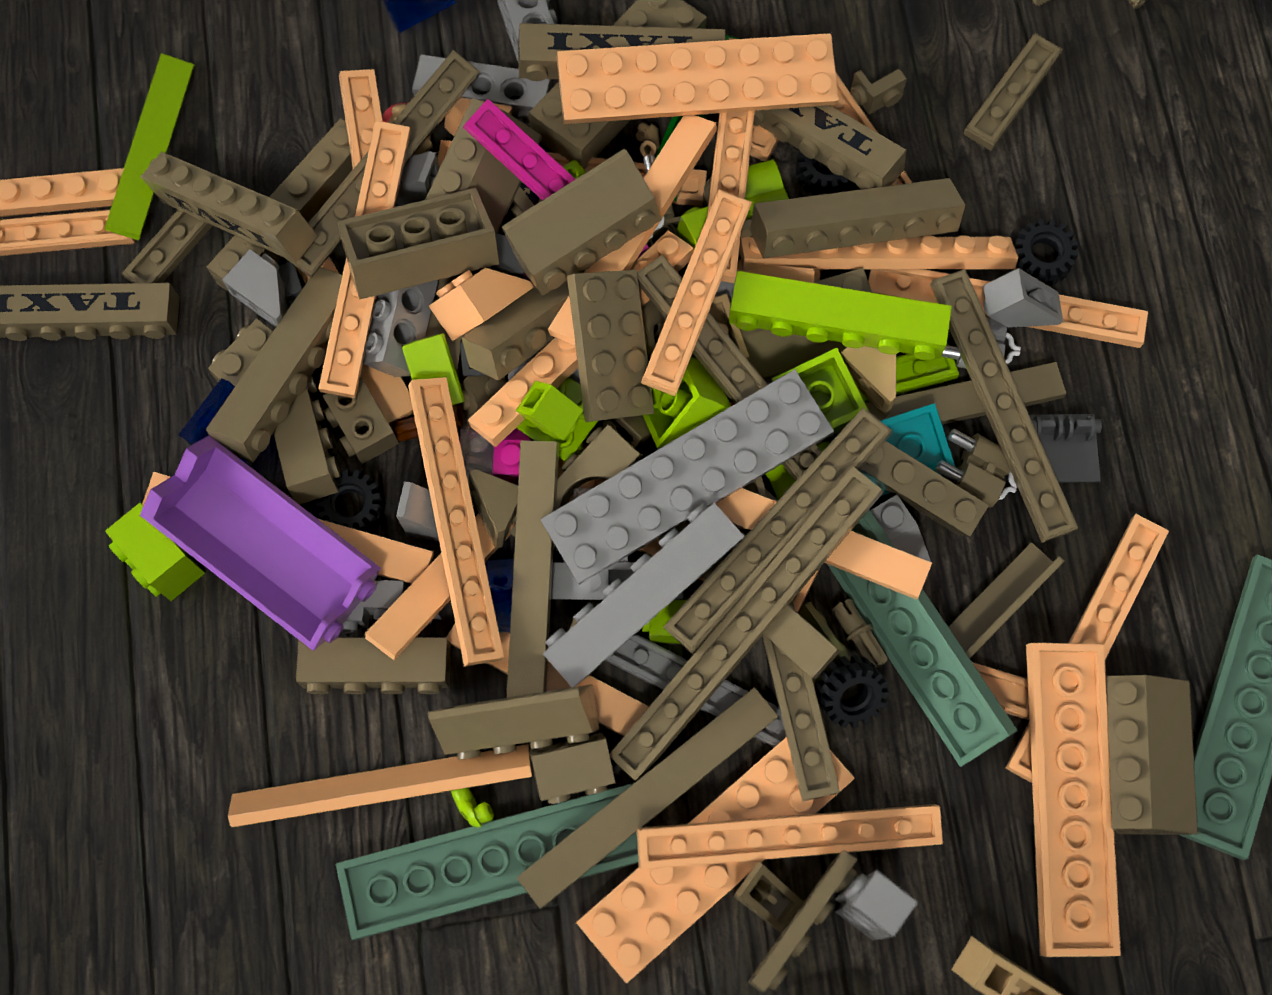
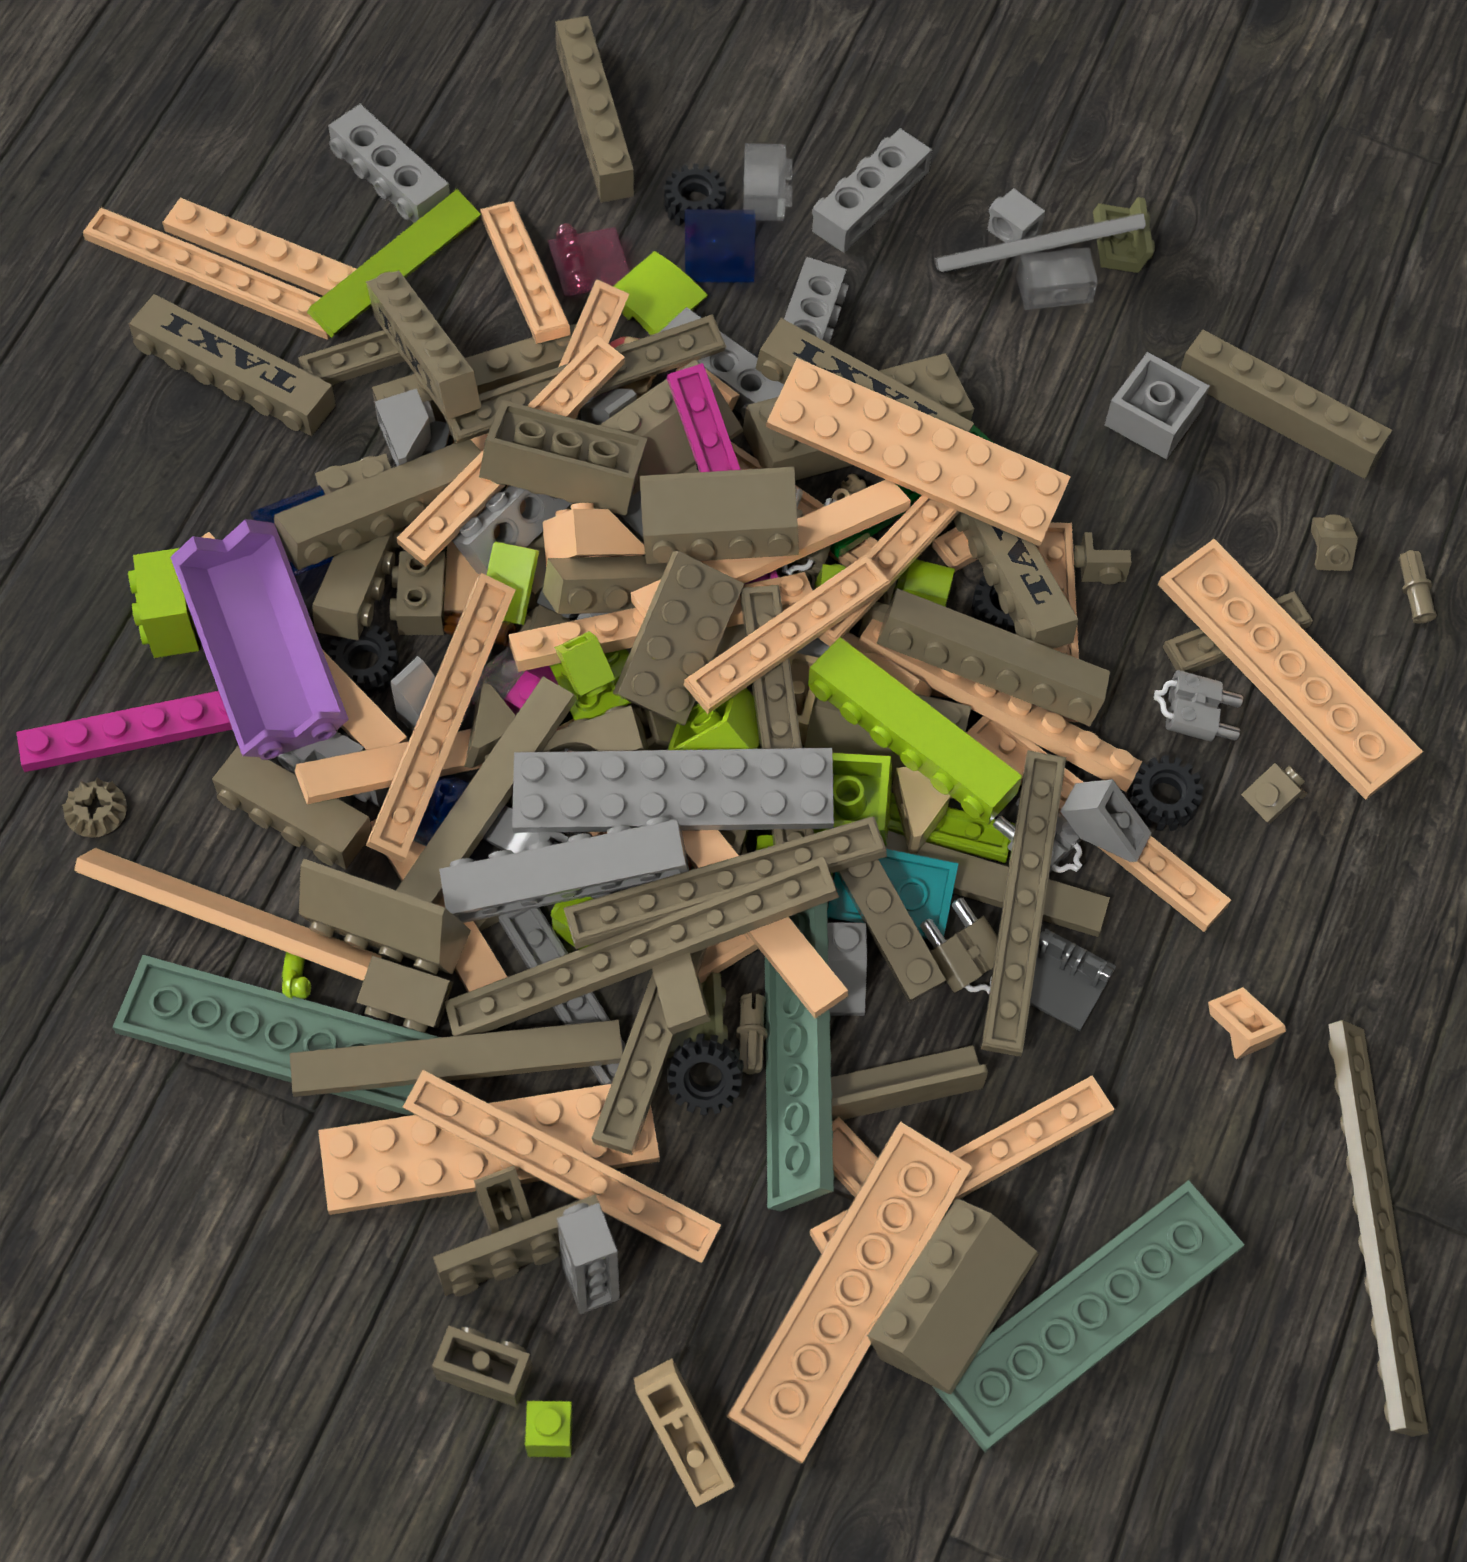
camera: 25 degrees right, 10 degrees down
none -> dark pink plate [16,691,232,772]
none -> dark tan gear [62,777,127,837]
none -> light grey brick [328,104,450,223]
none -> light nougat tile [480,201,571,344]
none -> clear pink hinge [548,224,629,297]
none -> lime slope [613,251,707,335]
none -> light grey piece [1154,670,1243,742]
none -> light nougat plate [1158,539,1423,800]
none -> light nougat slope [1208,988,1286,1059]
none -> dark tan bracket [1241,763,1307,824]

